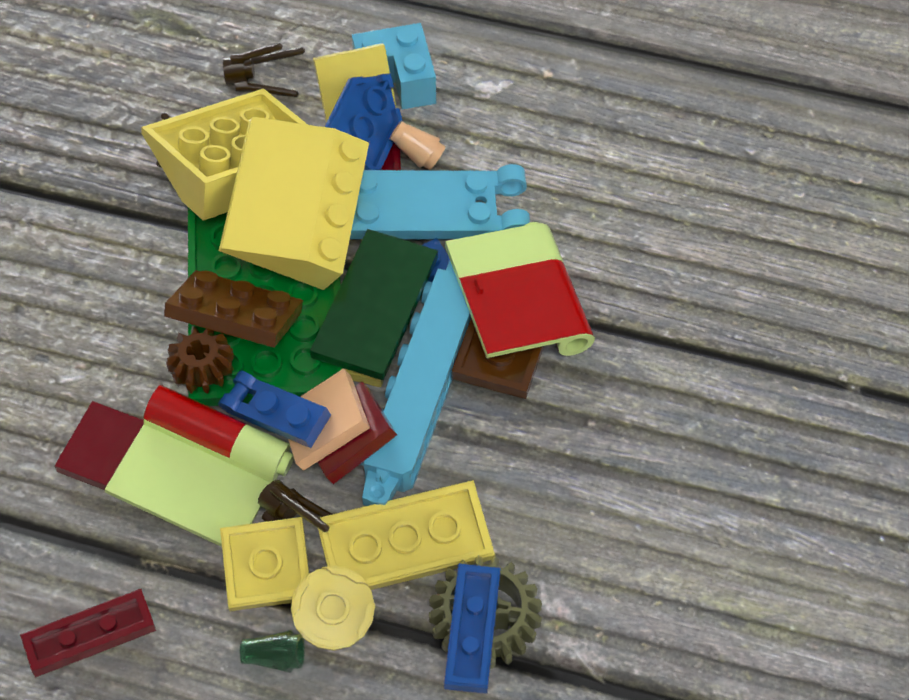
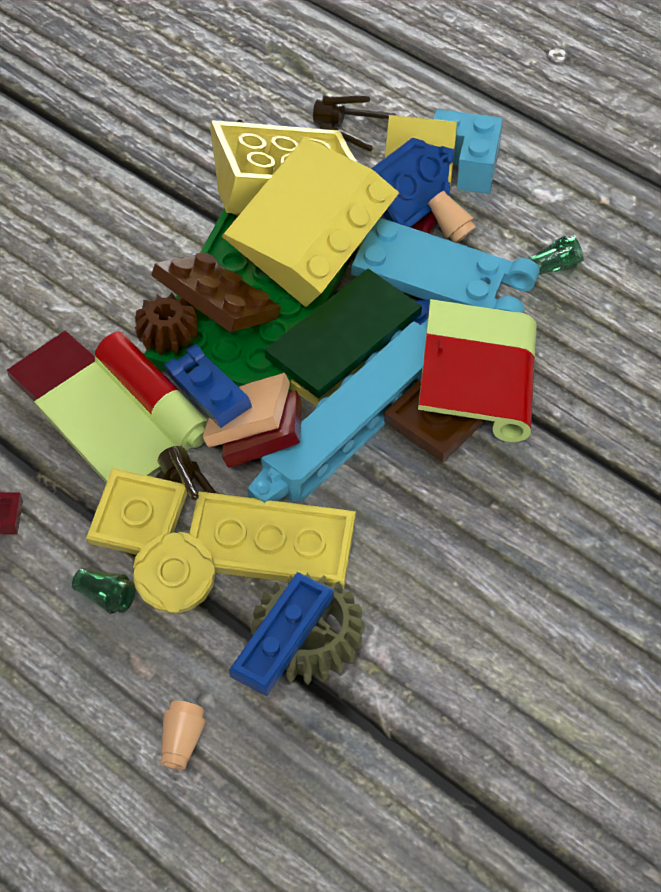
camera: 25 degrees right, 5 degrees down
none -> clear green cone [528,235,584,276]

